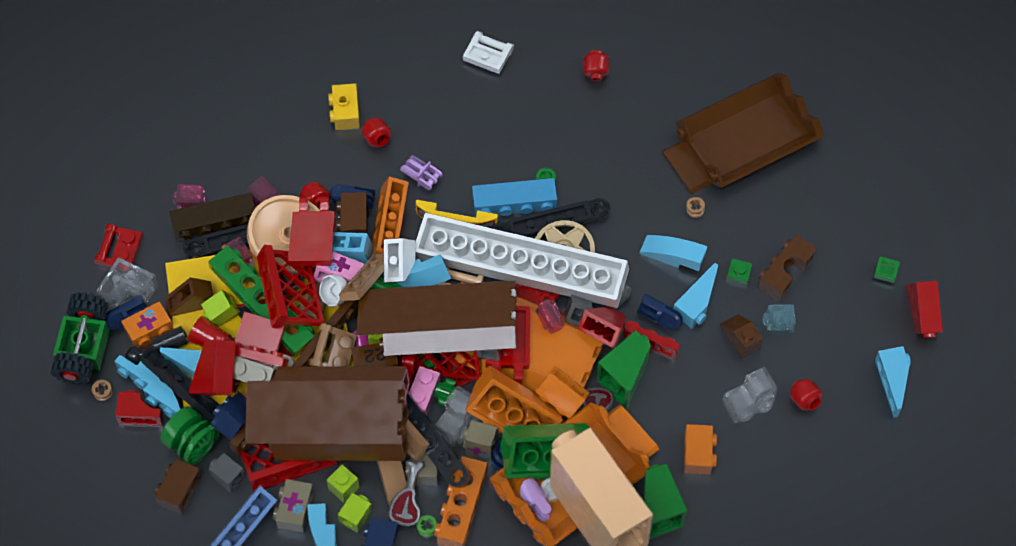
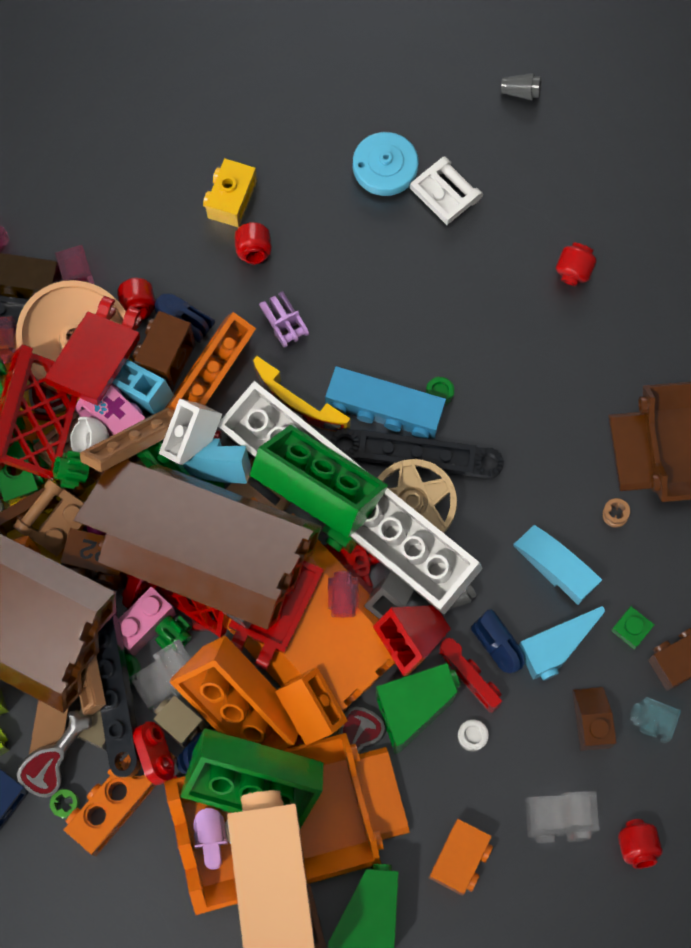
camera: 25 degrees right, 10 degrees up
none -> green gear [53,450,89,489]
none -> red plate [133,721,175,785]
none -> green slope [250,425,388,538]
none -> green plate [322,525,357,554]
none -> medium azure wheel [353,132,419,196]
none -> white tile [457,719,489,752]

